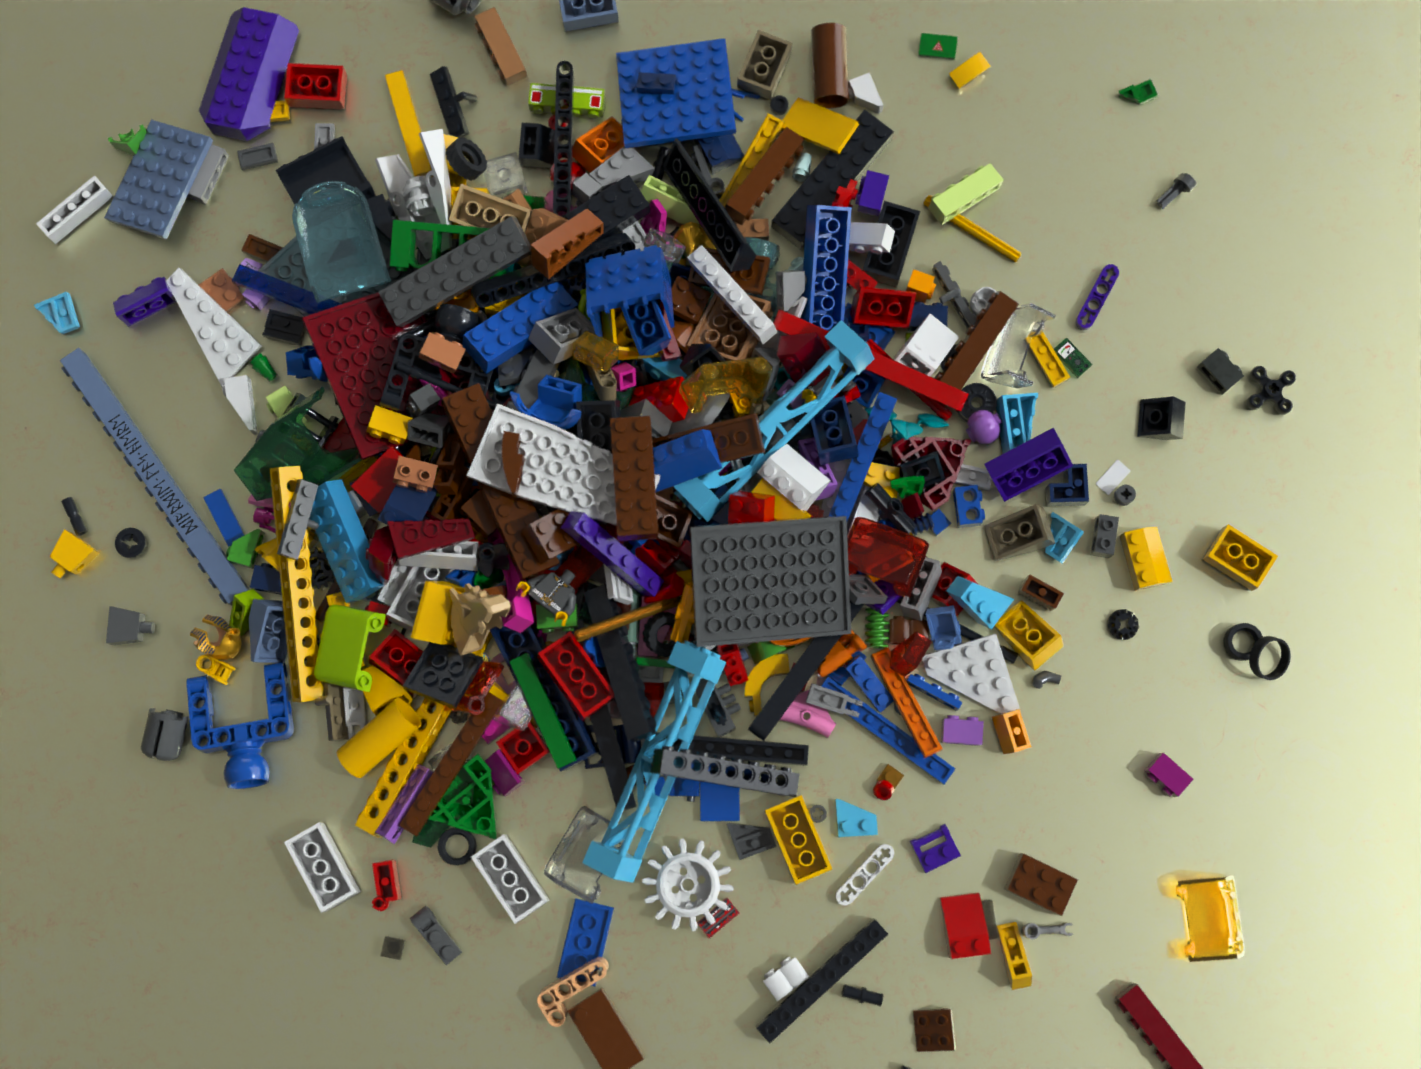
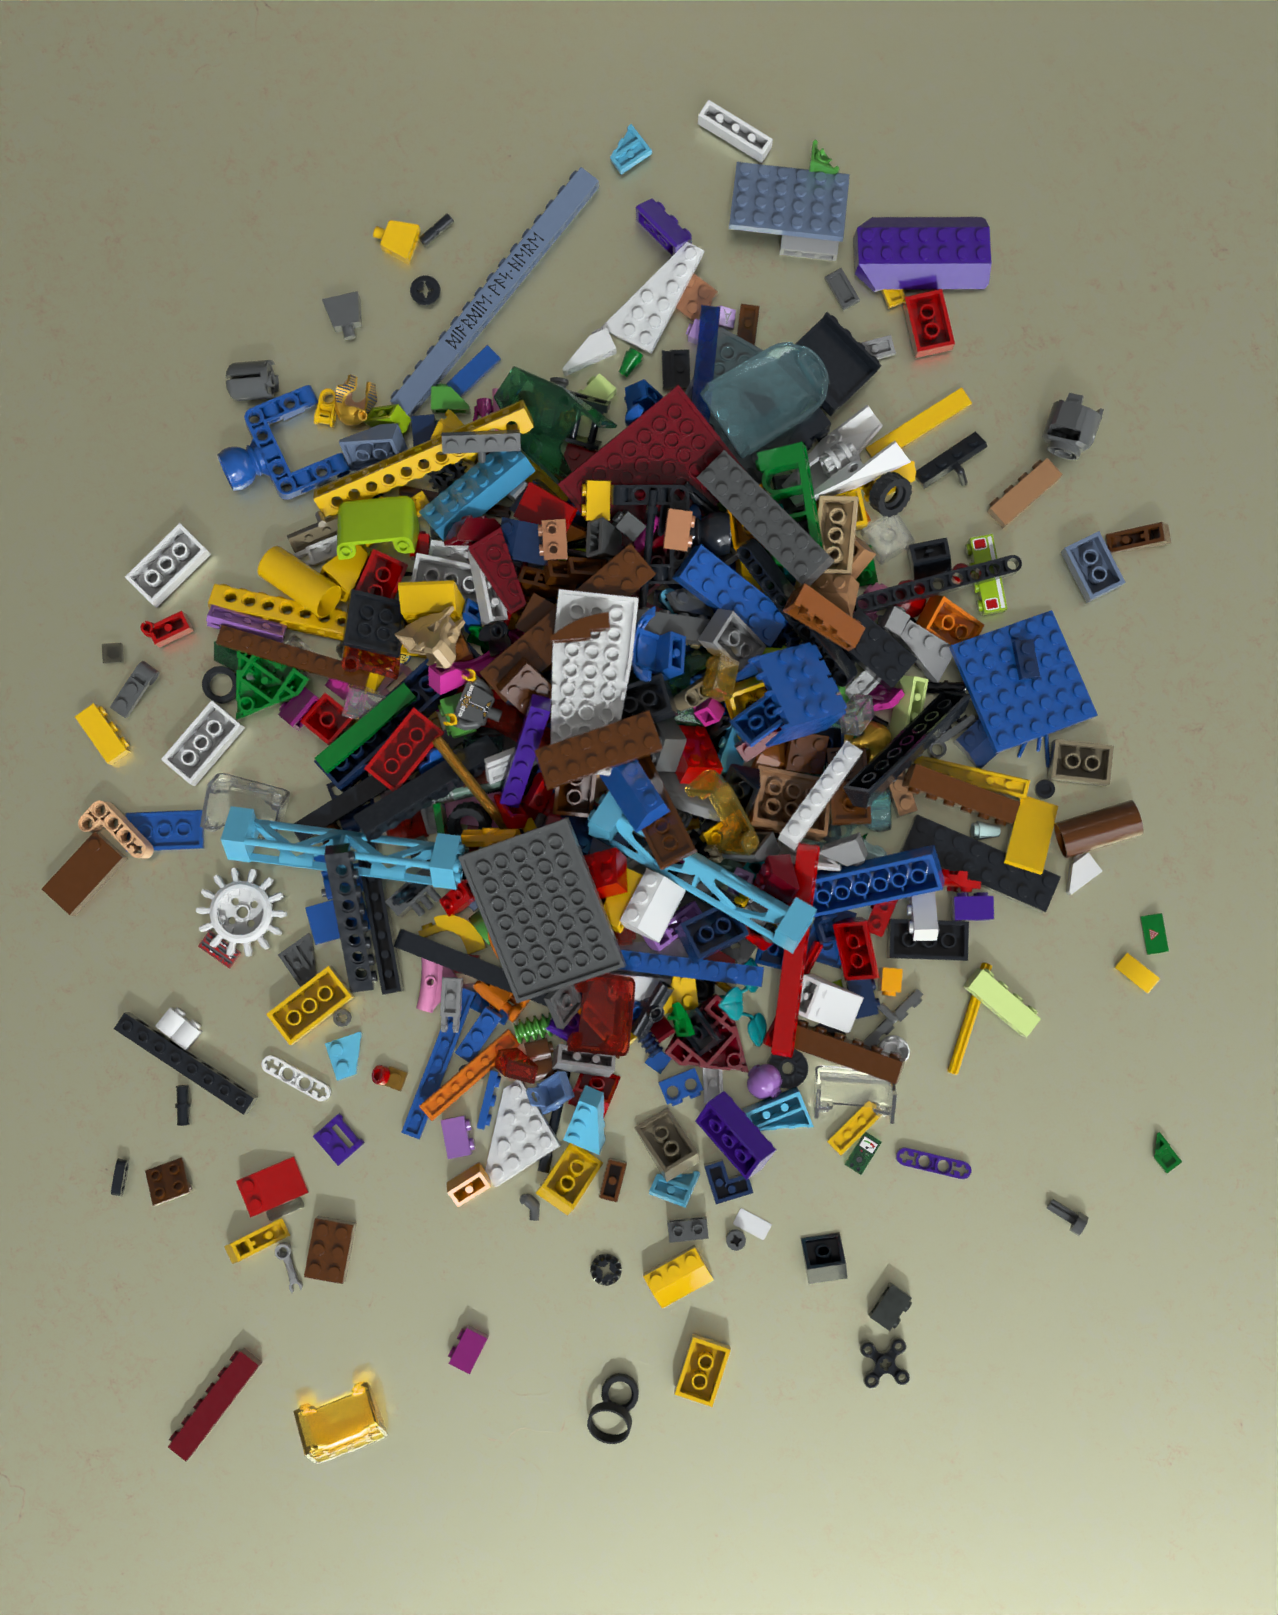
camera: 80 degrees right, 5 degrees up
none -> yellow brick [74,703,131,765]

